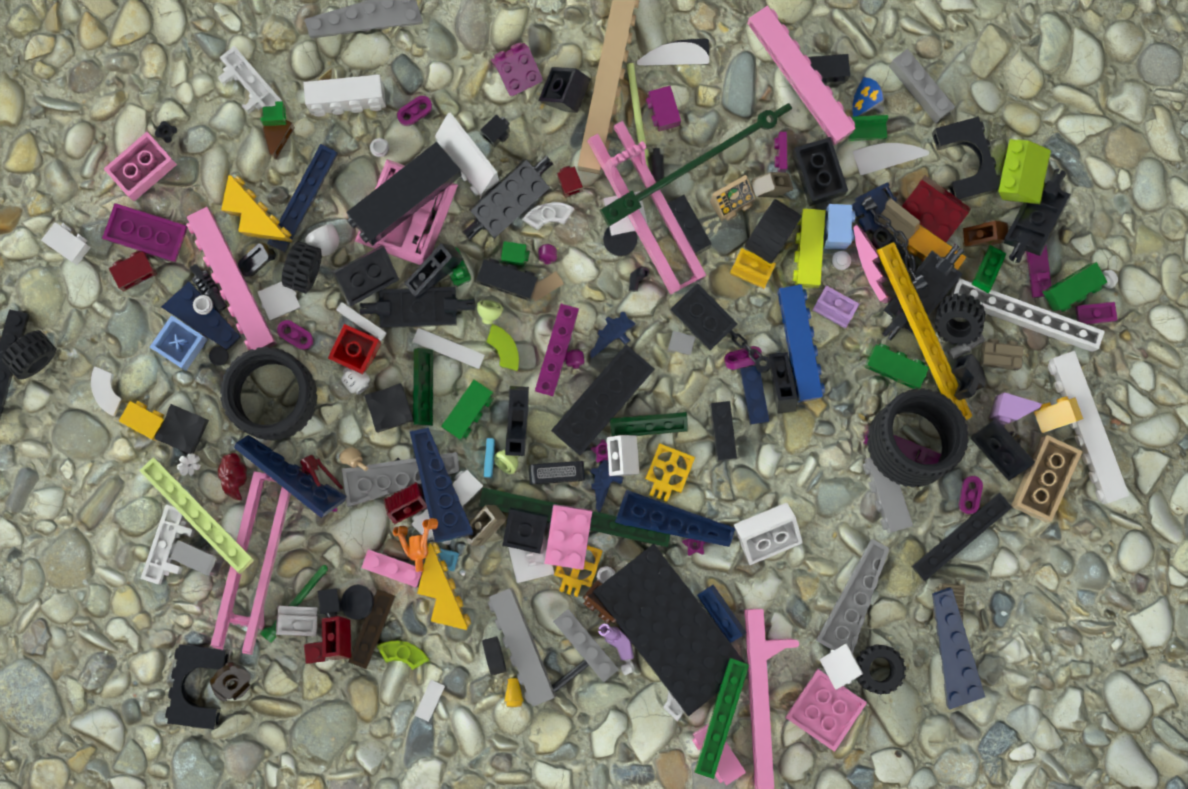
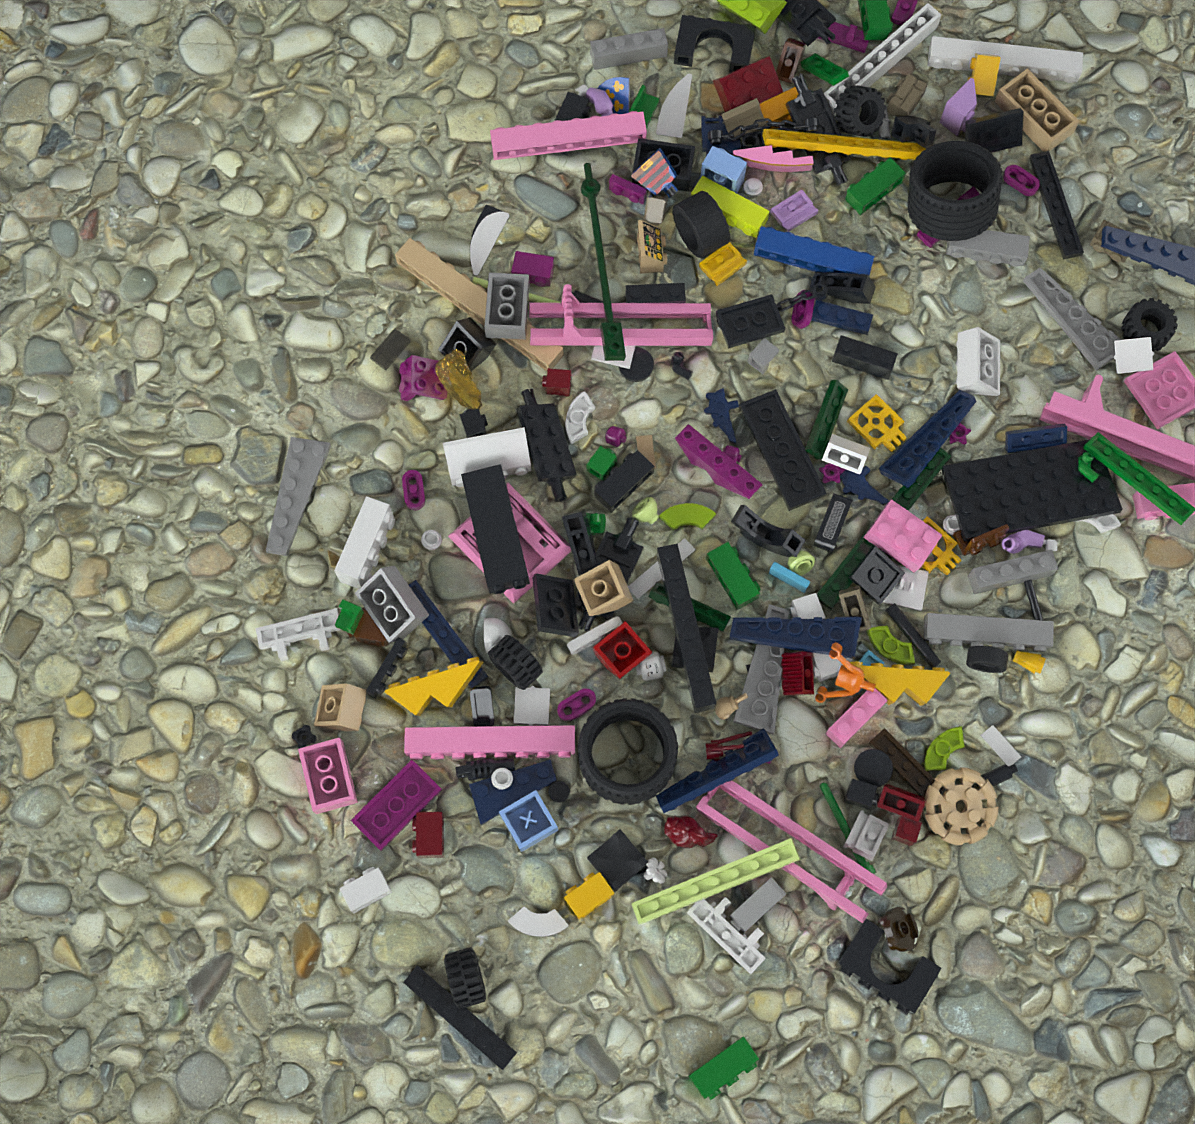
camera: 60 degrees left, 10 degrees down
none -> tan slope [314,683,366,732]
none -> light grey brick [355,566,429,643]
none -> black plate [366,637,408,699]
none -> clear smoke tile [370,328,411,370]
none -> clear yellow hair [435,349,482,410]
none -> light grey brick [484,273,530,340]
none -> tan slope [574,560,634,616]
none -> lavender arm [575,85,613,116]
none -> torso [631,148,678,198]
none -> black brick [656,544,717,713]
none -> green brick [688,1036,759,1100]
none -> lime tile [866,625,915,665]
none -> black piece [885,603,941,669]
none -> tan plate [925,767,999,845]
none -> black cylinder [976,764,1018,787]
none -> green arm [1078,452,1099,483]

